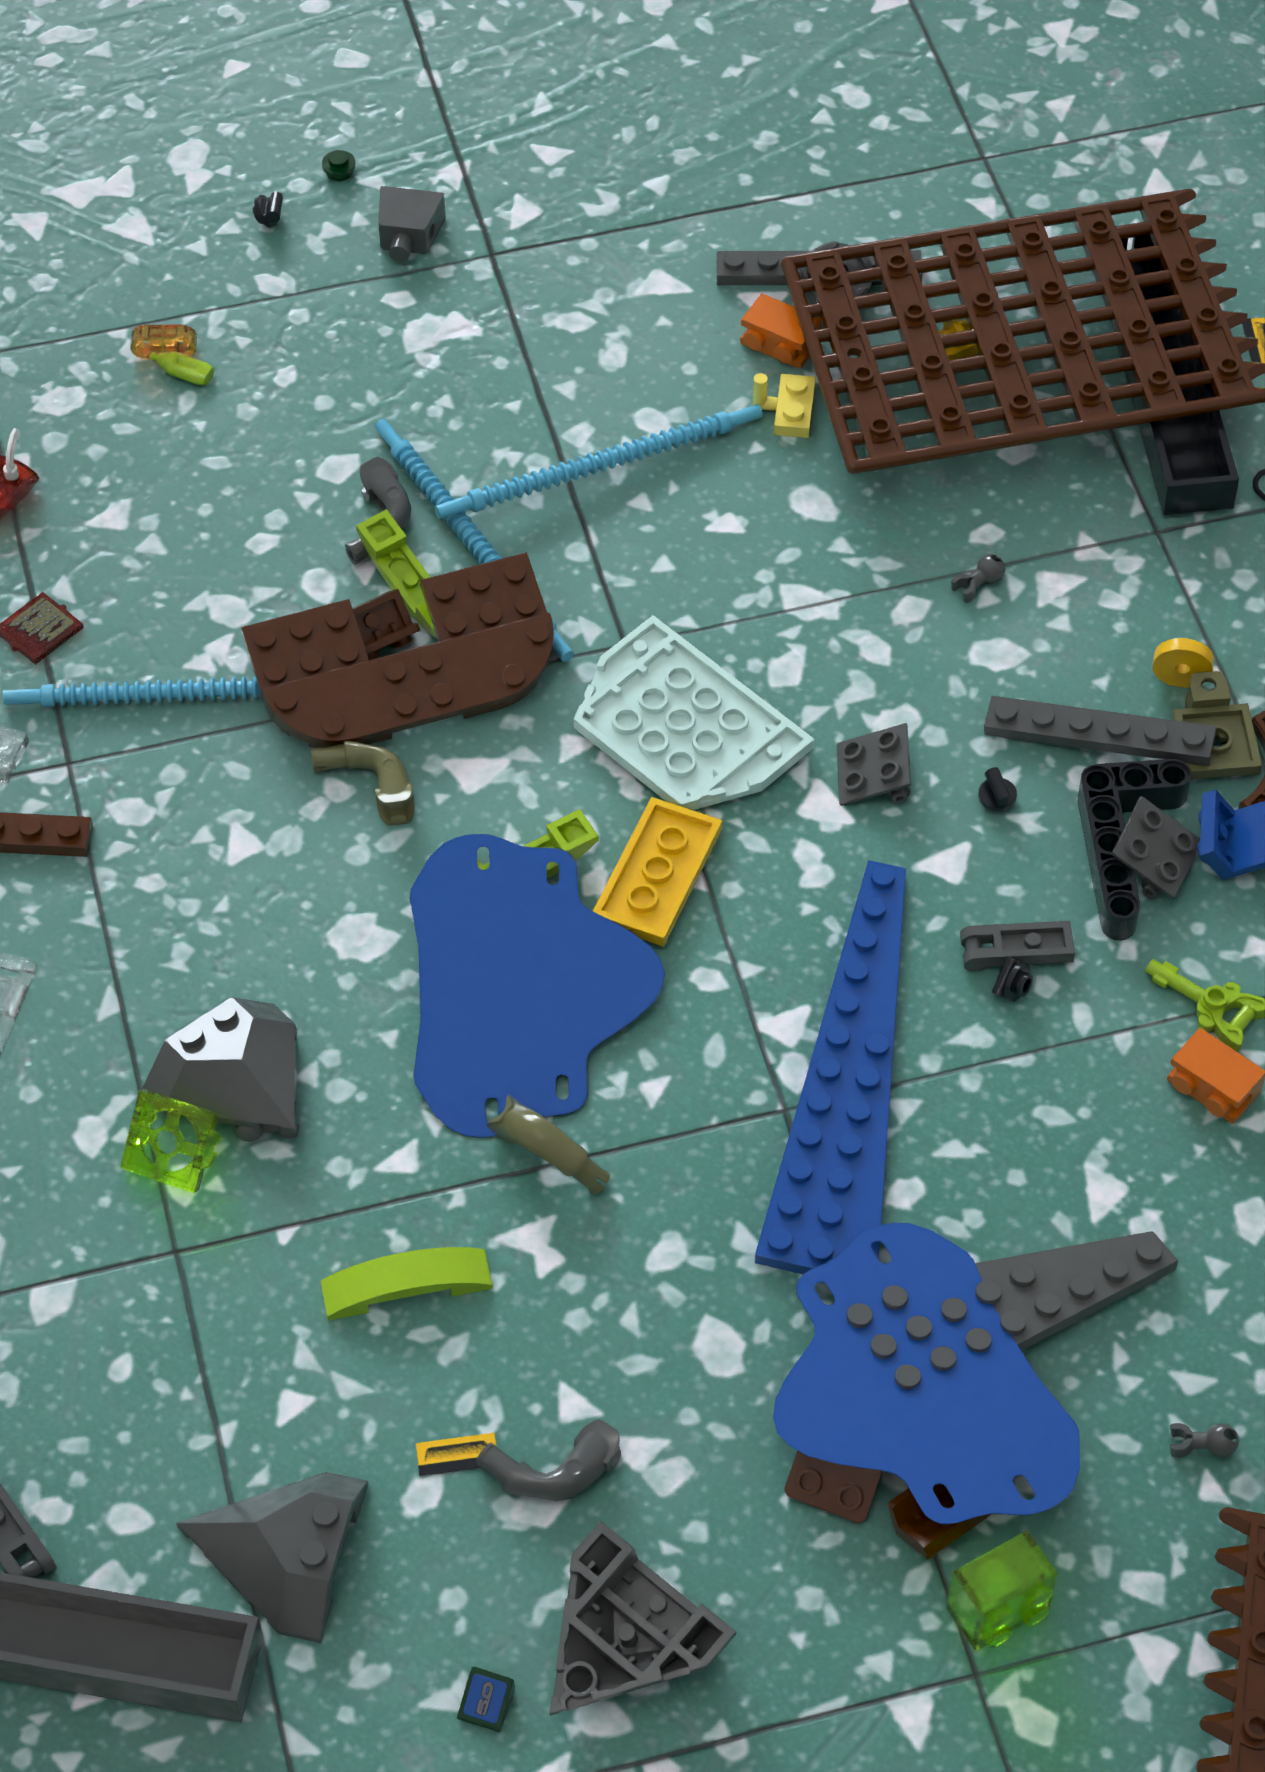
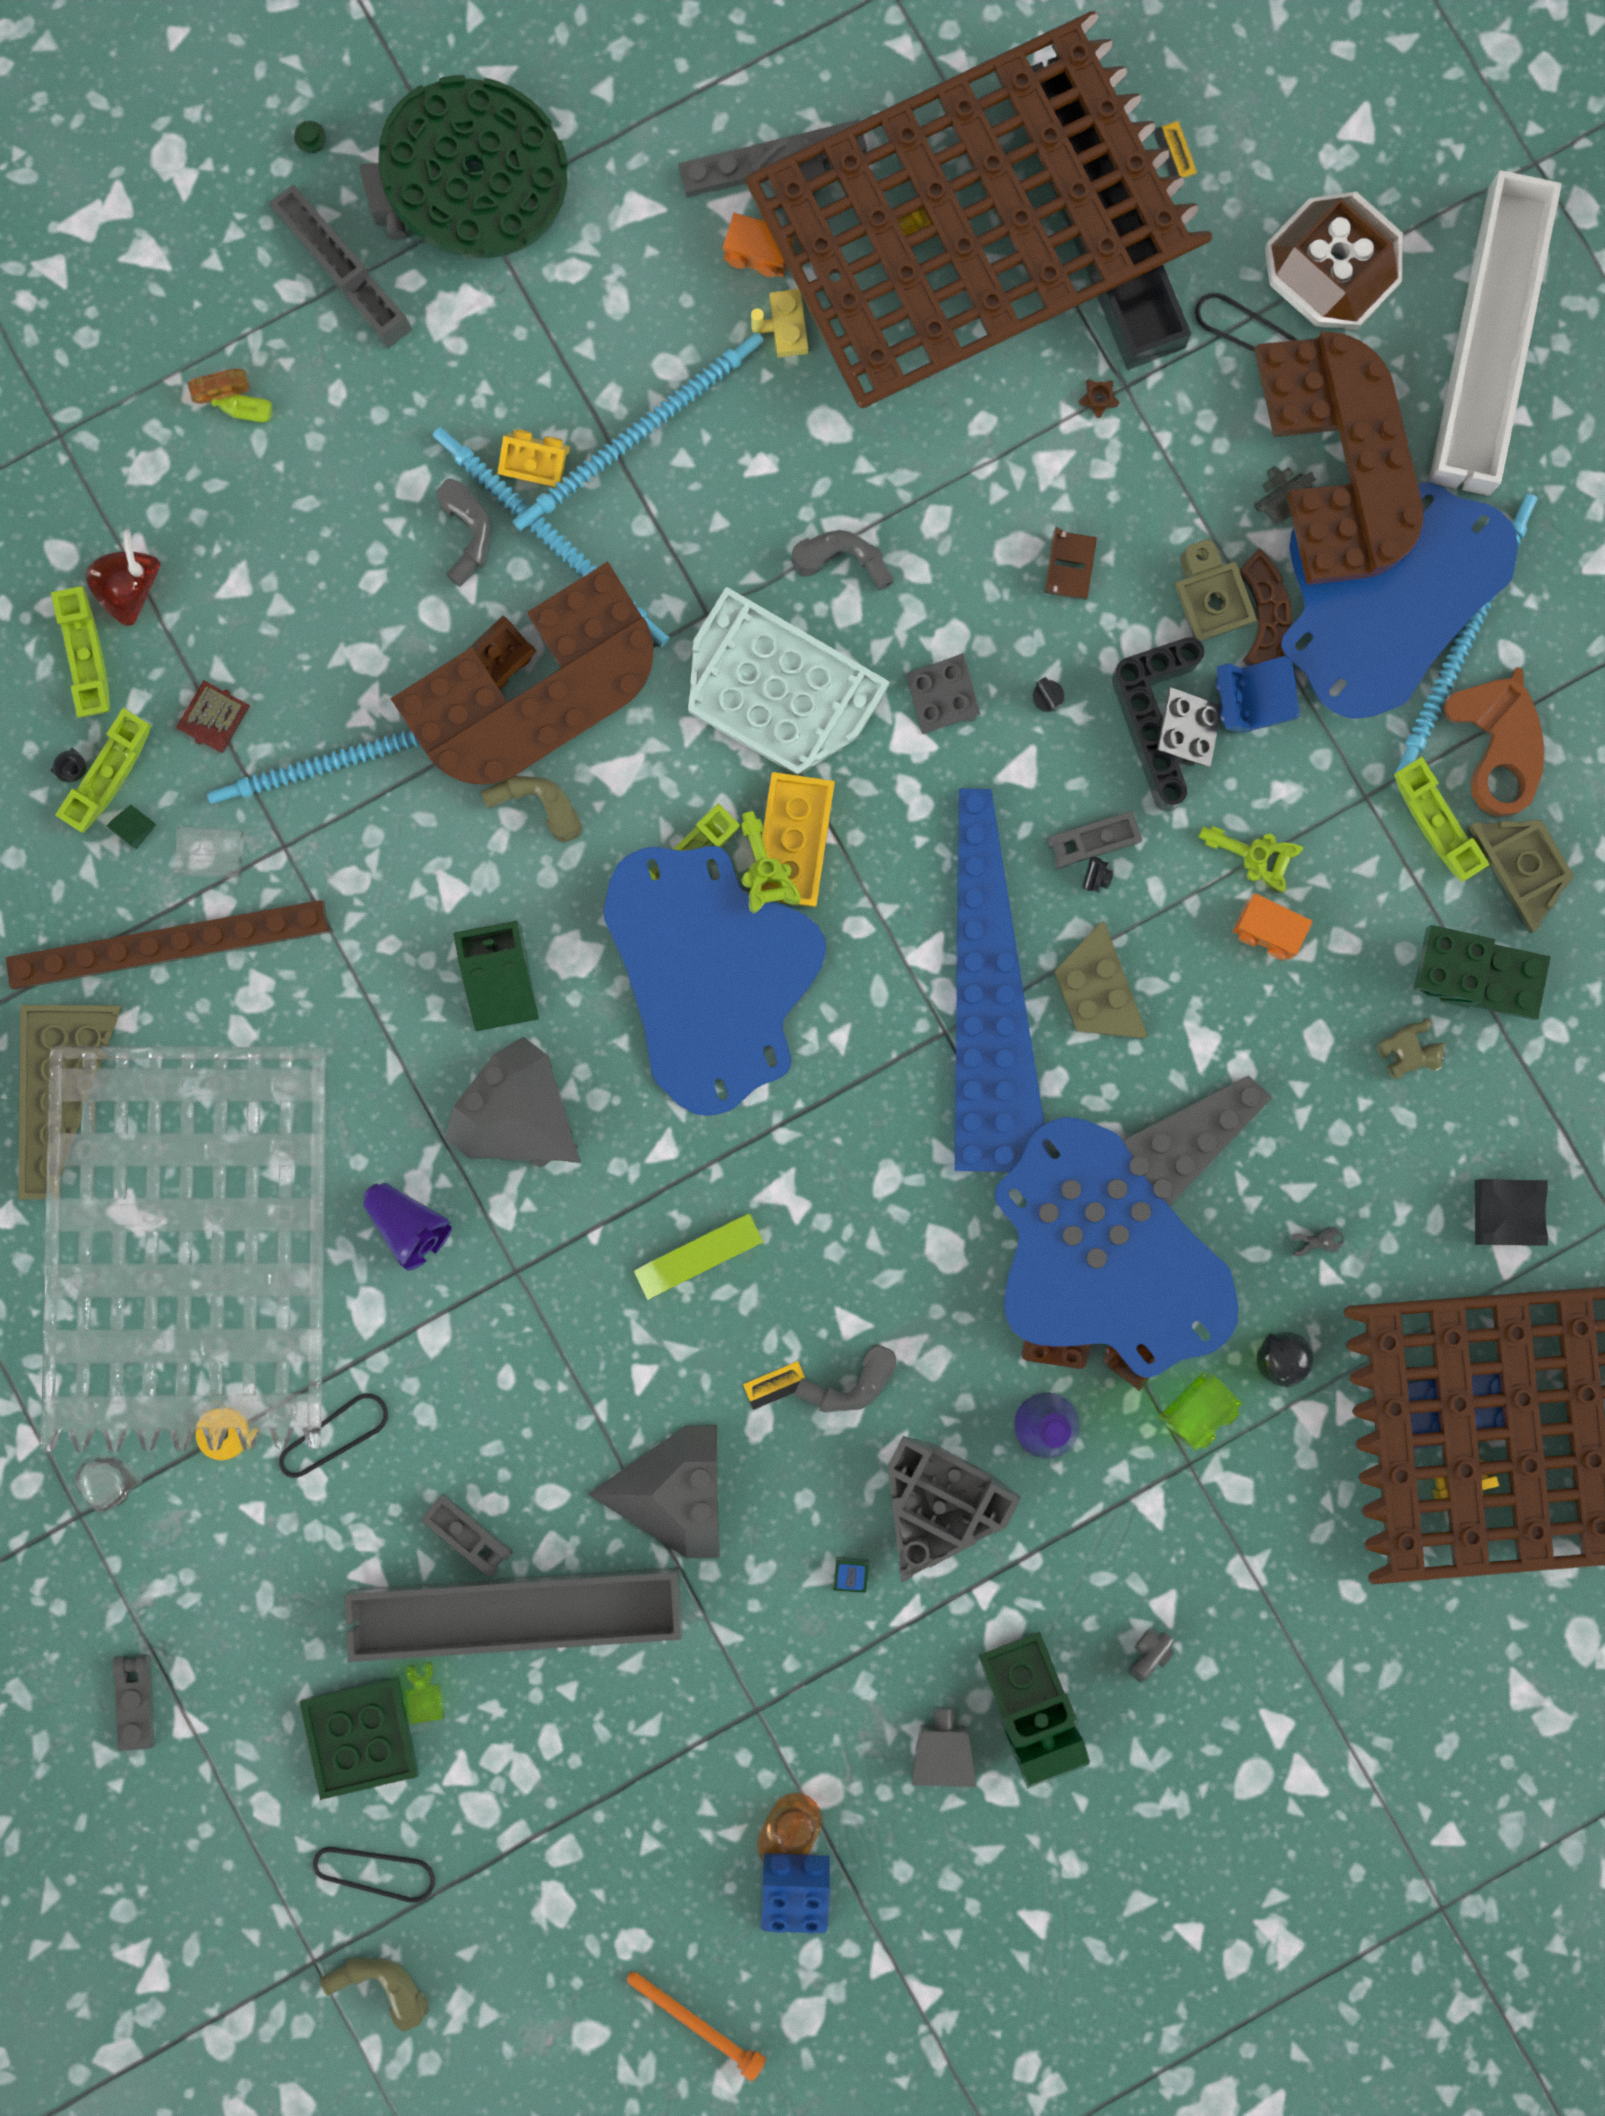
camera: 15 degrees left, 30 degrees up
clear neon green piece [120,1089,222,1193] -> none
black plate [252,191,283,228] -> none
lime slope [356,509,437,638] -> none
olive piece [486,1094,610,1194] -> none
dark grey arm [951,555,1006,603] -> none
dark grey plate [984,696,1216,766] -> none
yellow piece [1152,638,1214,688] -> none
none -> dark grey slope [269,184,413,349]
none -> dark purple cone [363,1183,452,1271]
none -> dark green plate [378,75,568,258]
none -> dark green slope [453,920,539,1032]
none -> yellow bracket [497,429,570,487]
none -> lime piece [741,811,801,914]
none -> dark grey piece [791,530,895,591]
none -> dark purple cone [1014,1392,1080,1458]
none -> reddish brown piece [1043,526,1097,600]
none -> olive wing [1053,922,1148,1039]
none -> reddish brown plate [1079,379,1120,418]
none -> black hair [1256,1332,1313,1388]

